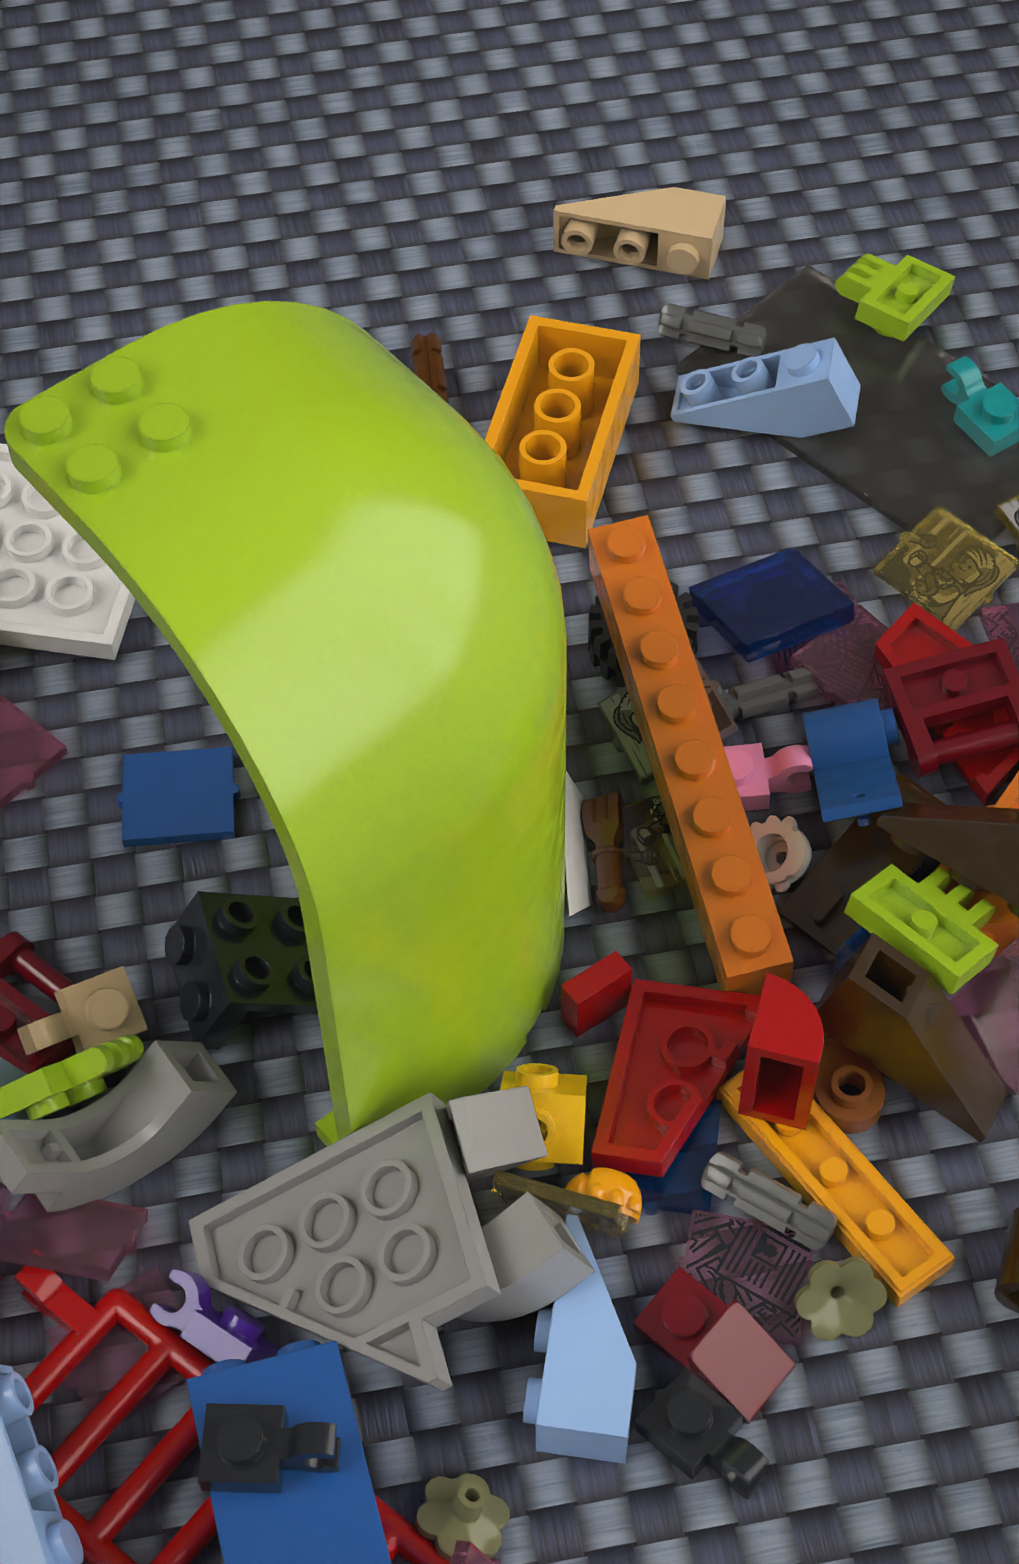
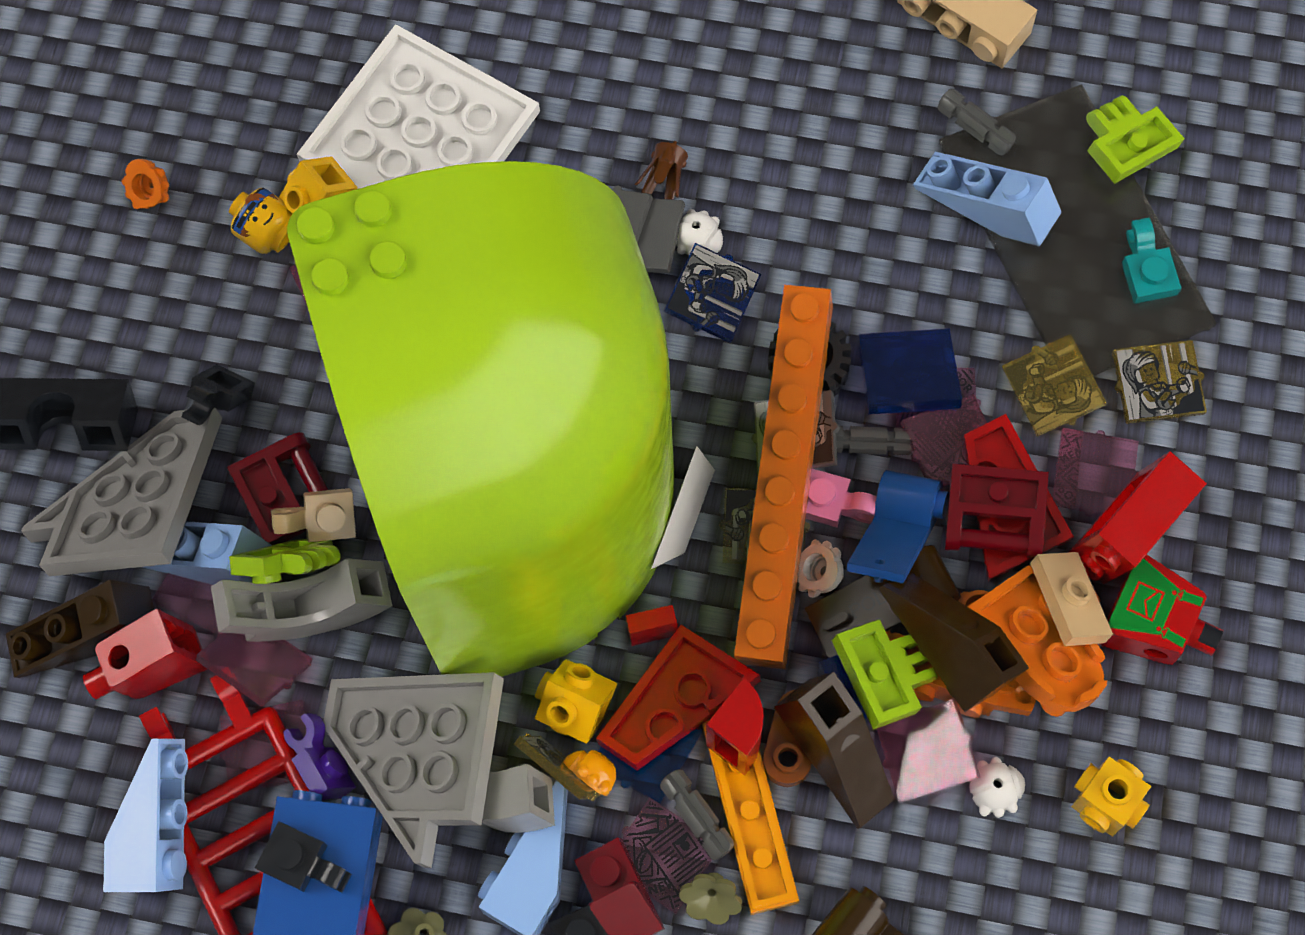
camera: 25 degrees right, 15 degrees up
reddish brown axle [411,333,449,404] -> none
light grey slope [445,1086,548,1183] -> none
light orange brick [485,315,641,549] -> none
reddish brown piece [582,791,627,913] -> none

